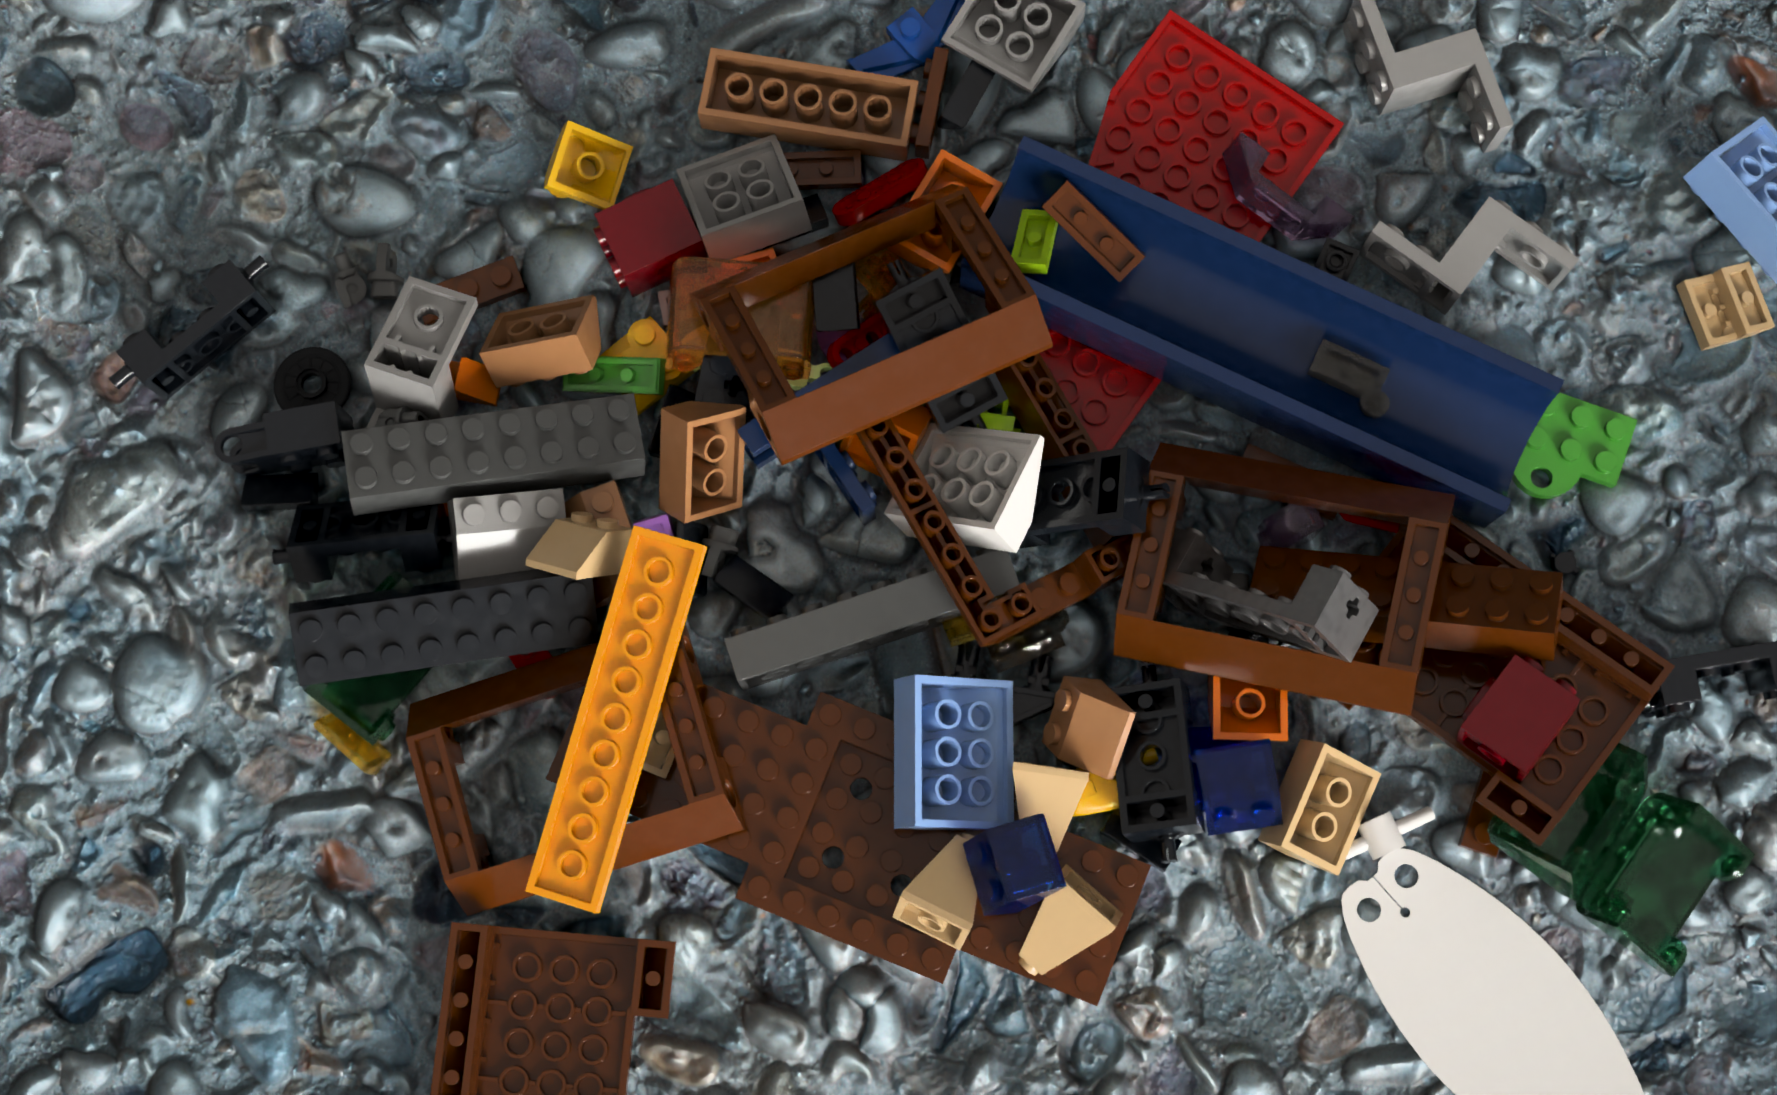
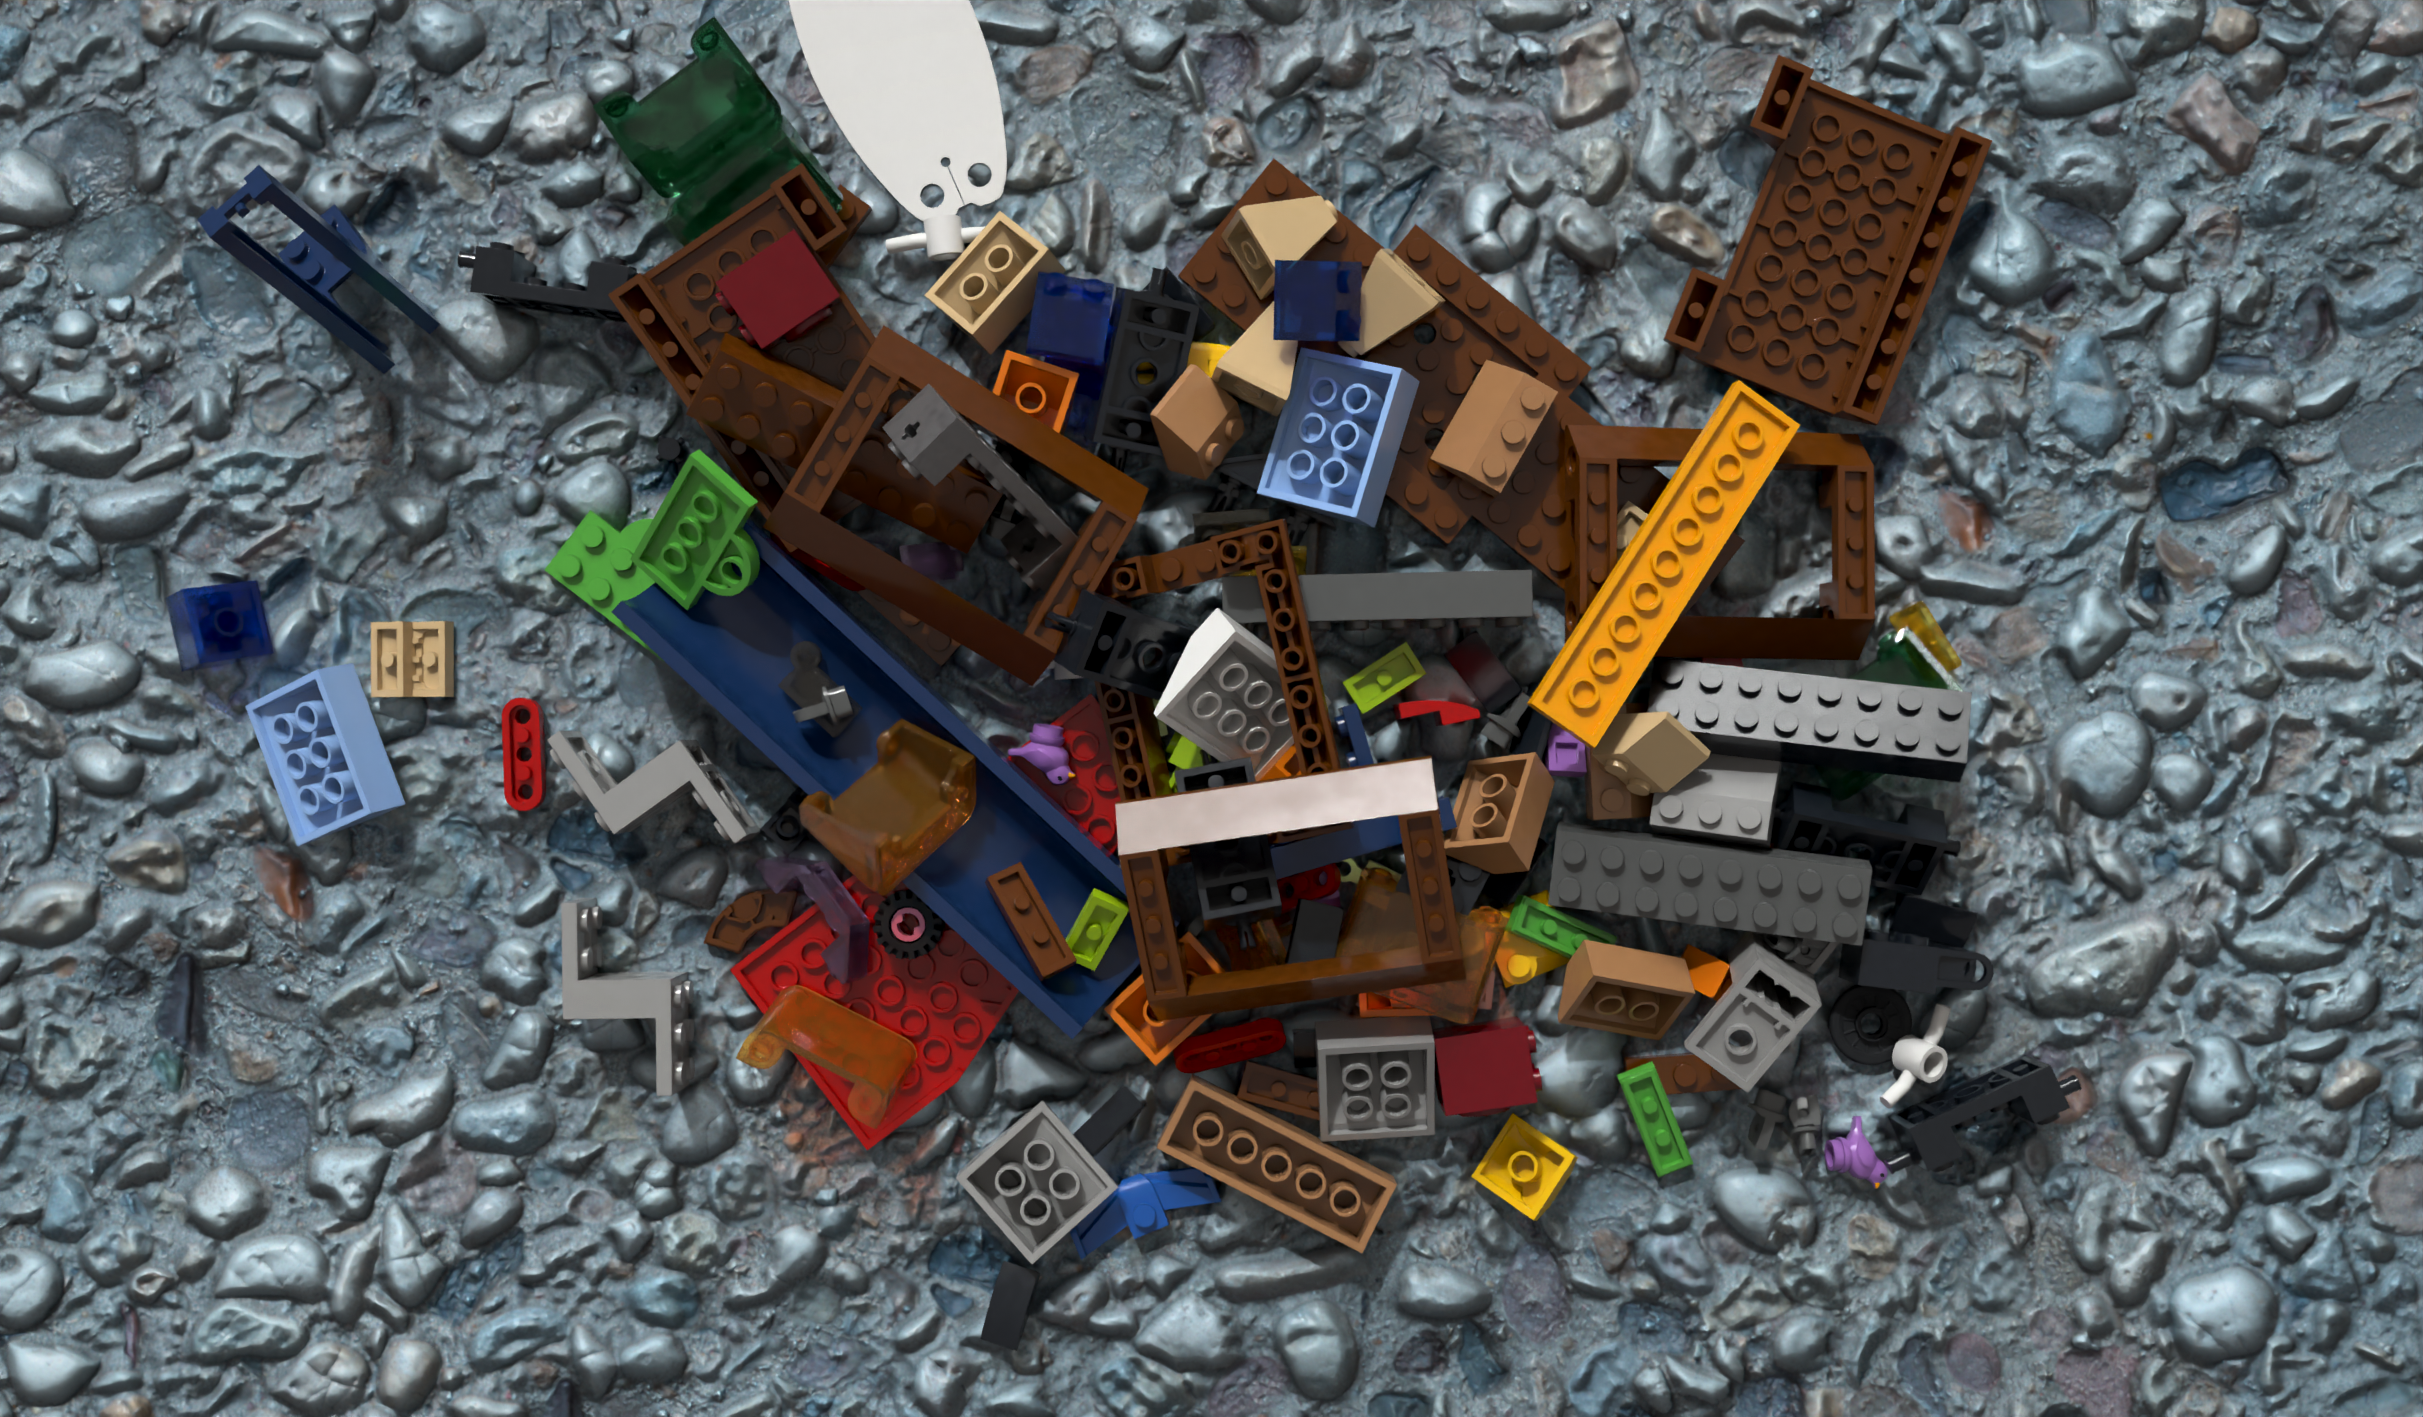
camera: 165 degrees left, 10 degrees up
reddish brown plate [910,47,949,159] -> none
none -> red plate [502,698,546,811]
none -> bright green plate [630,449,760,610]
none -> reddish brown tile [704,888,799,954]
none -> clear orange windscreen [736,985,917,1129]
none -> dark grey piece [792,685,854,726]
none -> clear orange windscreen [799,718,976,896]
none -> black bush [873,889,945,960]
none -> medium lavender animal [1008,723,1075,785]
none -> lime plate [1342,642,1427,715]
none -> red slope [1393,700,1480,726]
none -> medium nougat slope [1429,360,1558,497]
none -> bright green tile [1617,1061,1693,1178]
none -> medium lavender animal [1824,1116,1888,1189]
none -> white piece [1879,1003,1951,1109]

